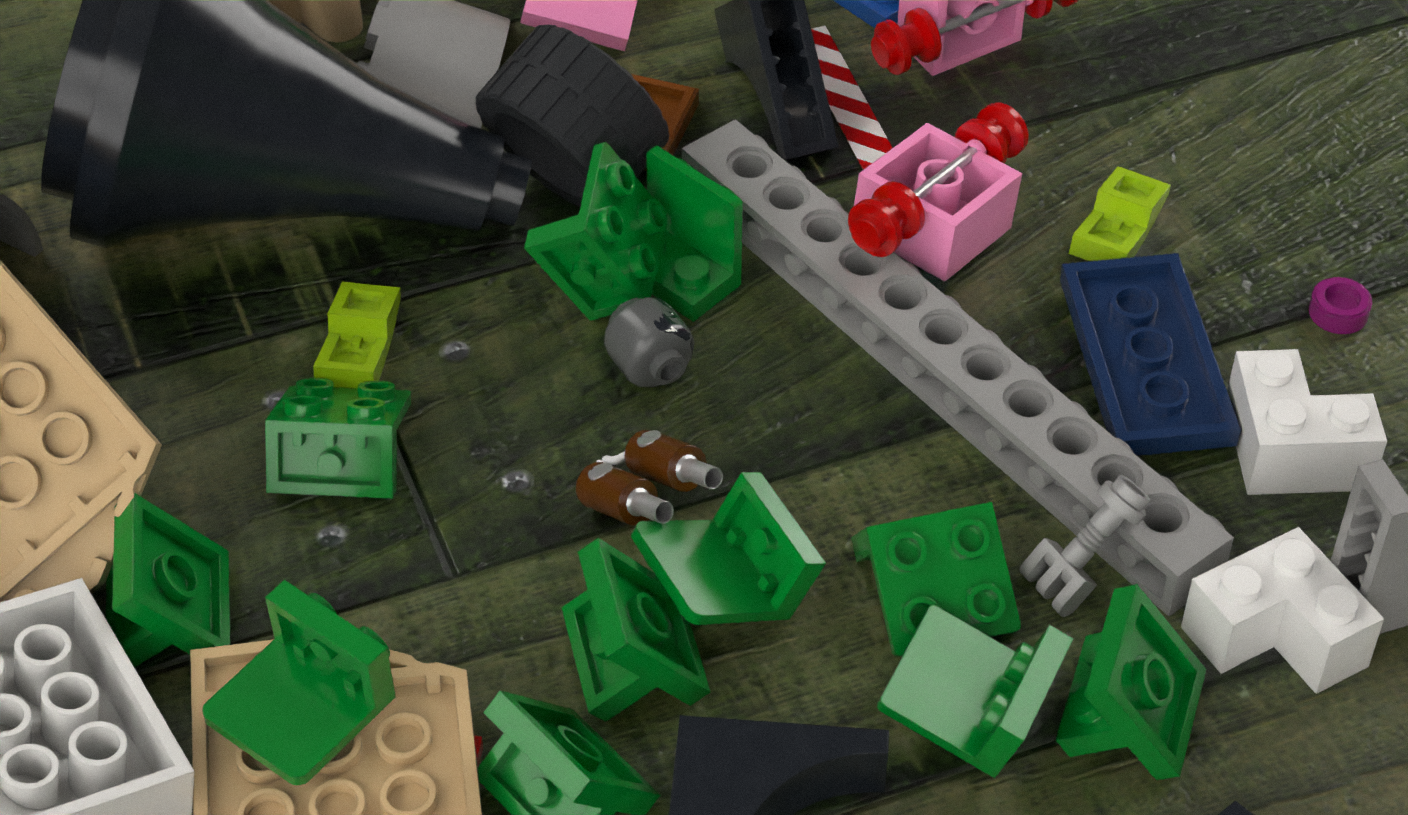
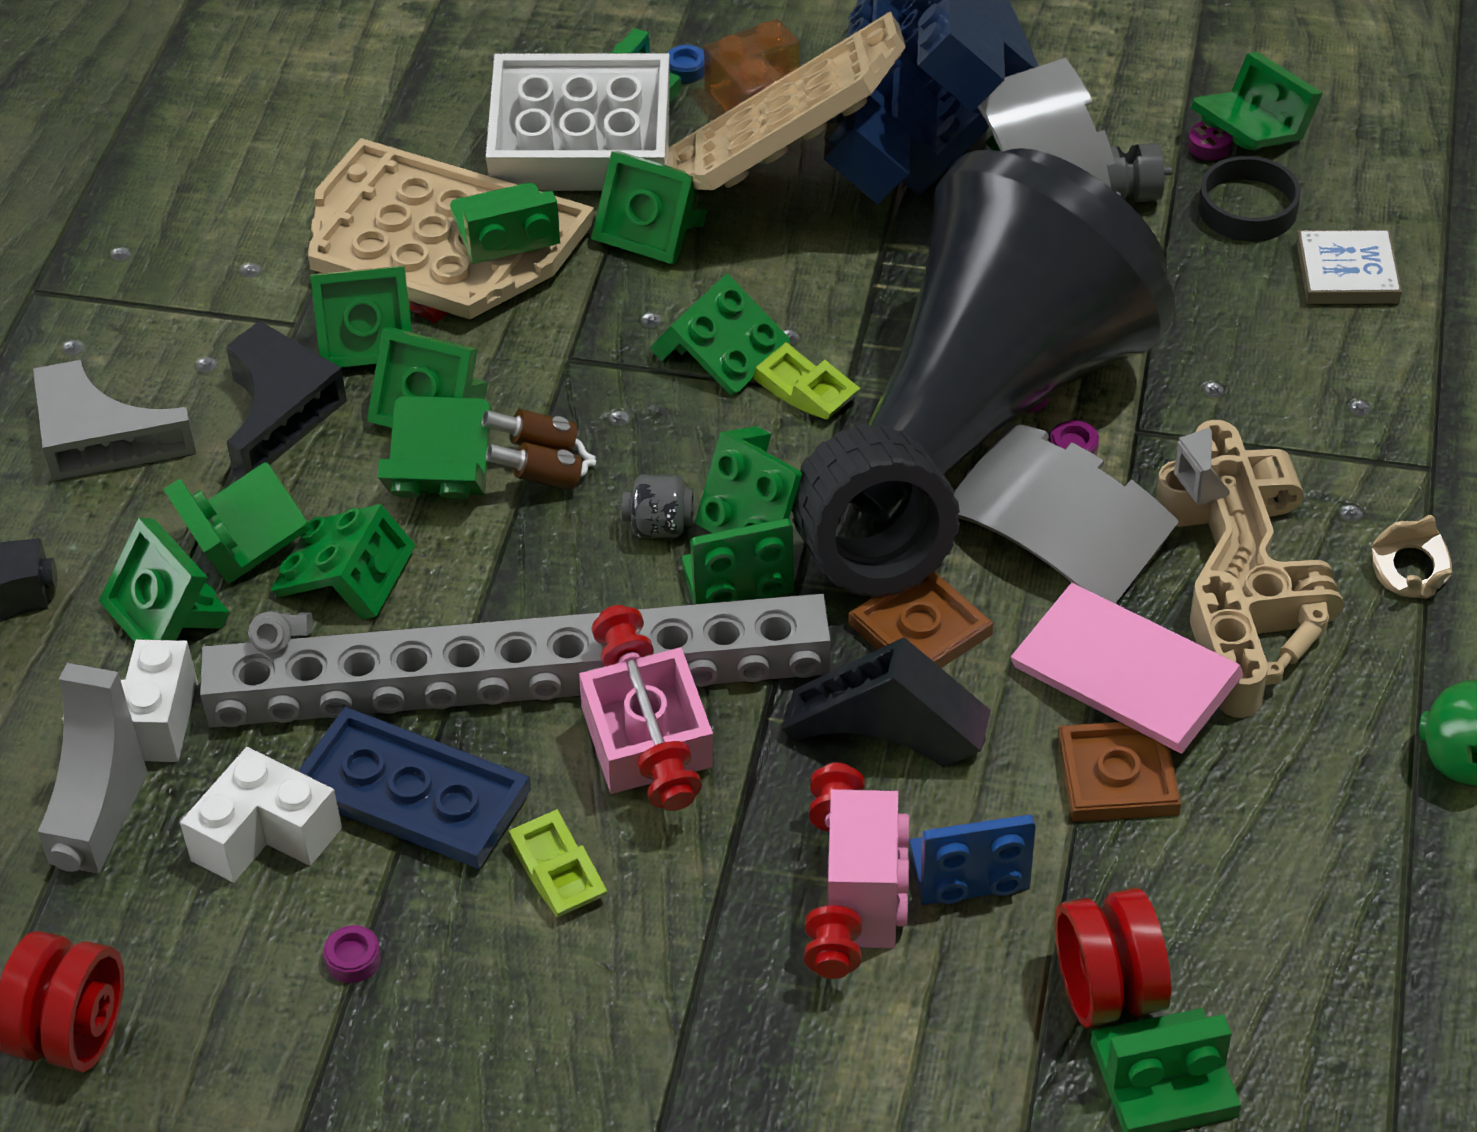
camera: 125 degrees right, 0 degrees up
sticker [811,26,892,169] -> none

